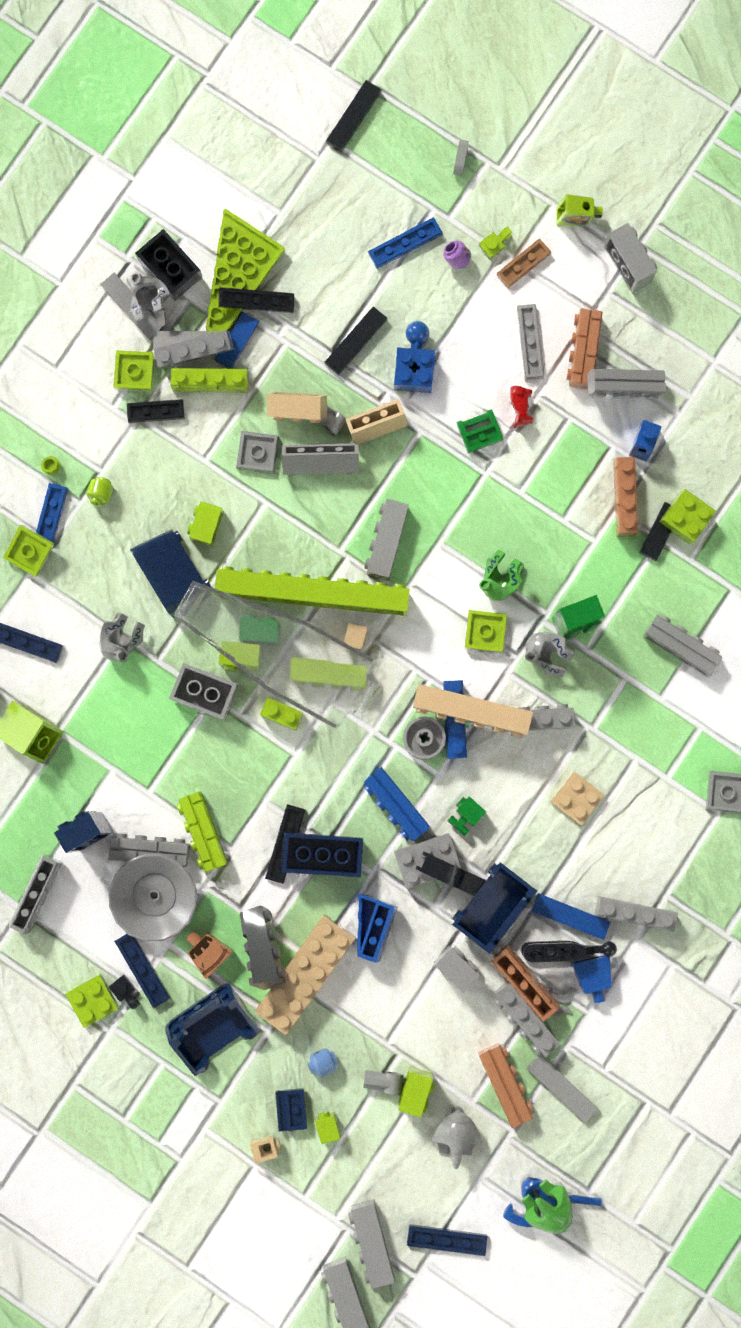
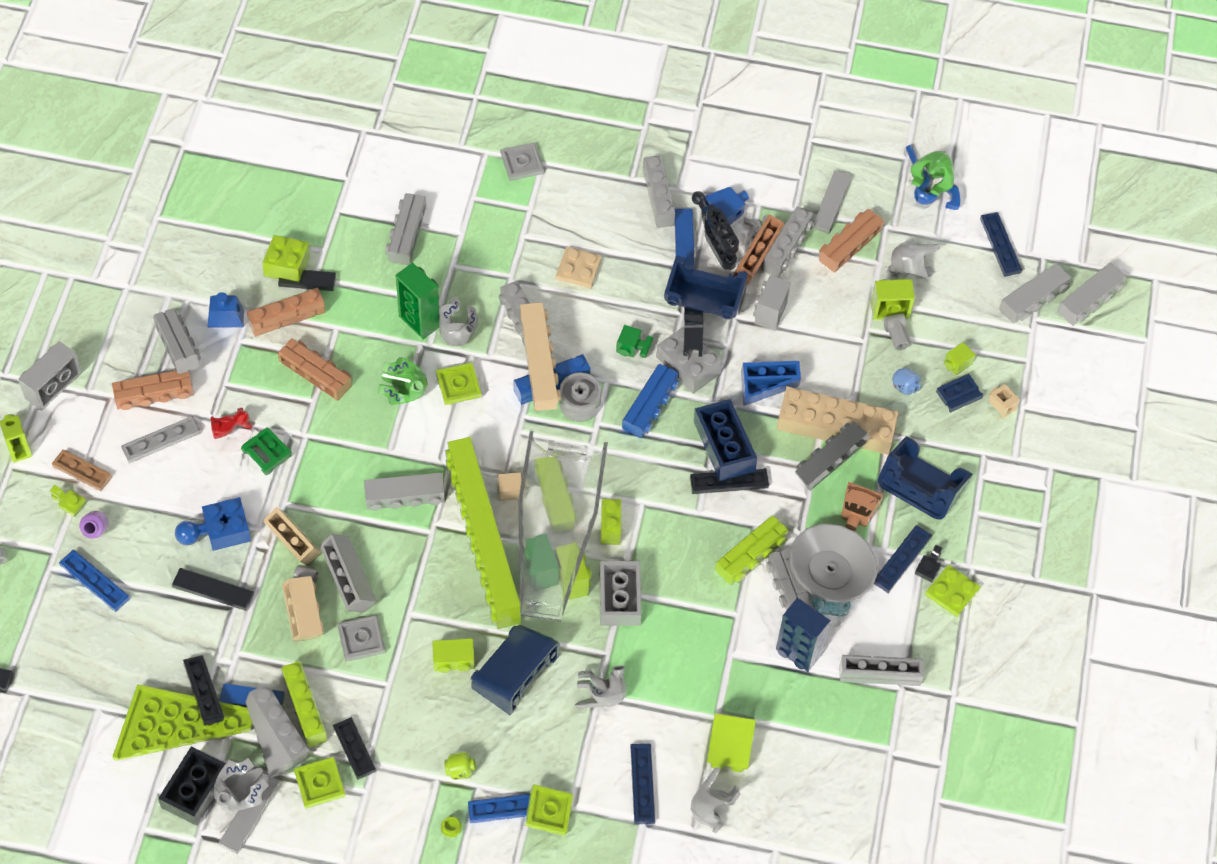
camera: 120 degrees left, 25 degrees down
none -> nougat brick [278,338,352,401]

